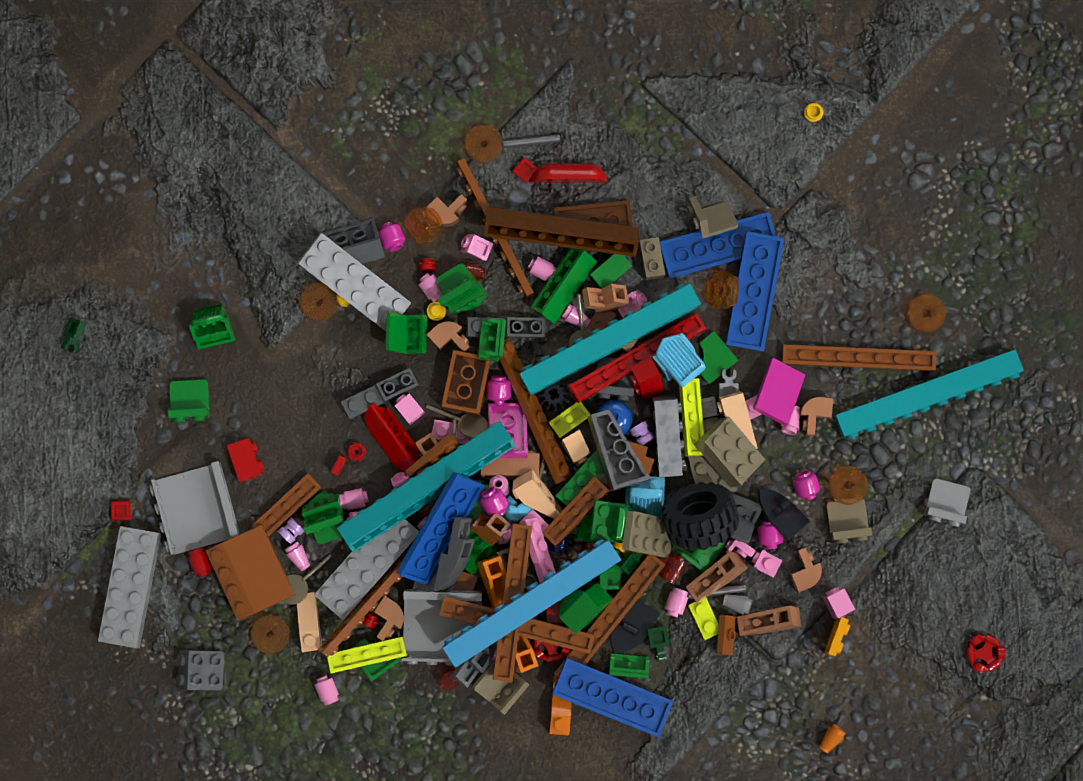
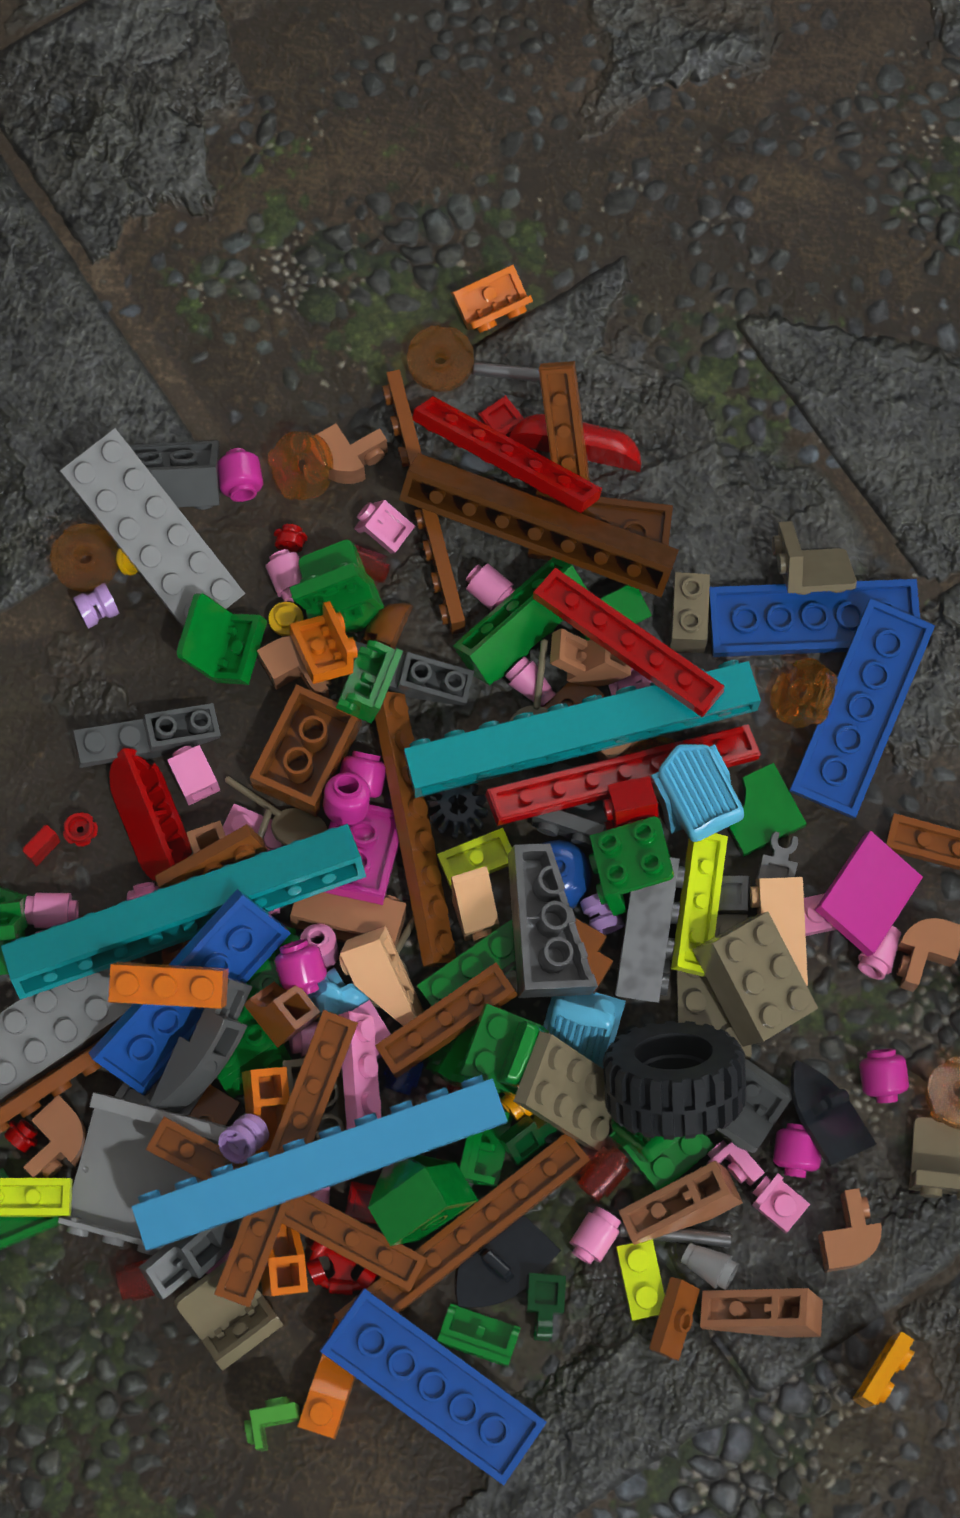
camera: 15 degrees right, 10 degrees down
bright pink brick [823,587,855,619] -> none
none -> lavender wheel [73,583,120,628]
none -> orange brick [108,962,229,1009]
none -> lavender wheel [218,1114,269,1164]
none -> bright green bracket [244,1397,301,1451]
none -> orange bracket [289,601,358,684]
none -> dark pink head [323,772,371,825]
none -> dark orange brick [360,602,413,649]
none -> red plate [412,396,602,513]
none -> orange bracket [451,265,533,333]
none -> red plate [533,568,725,717]
none -> dark orange tile [539,361,590,481]
none -> green bracket [589,816,674,916]

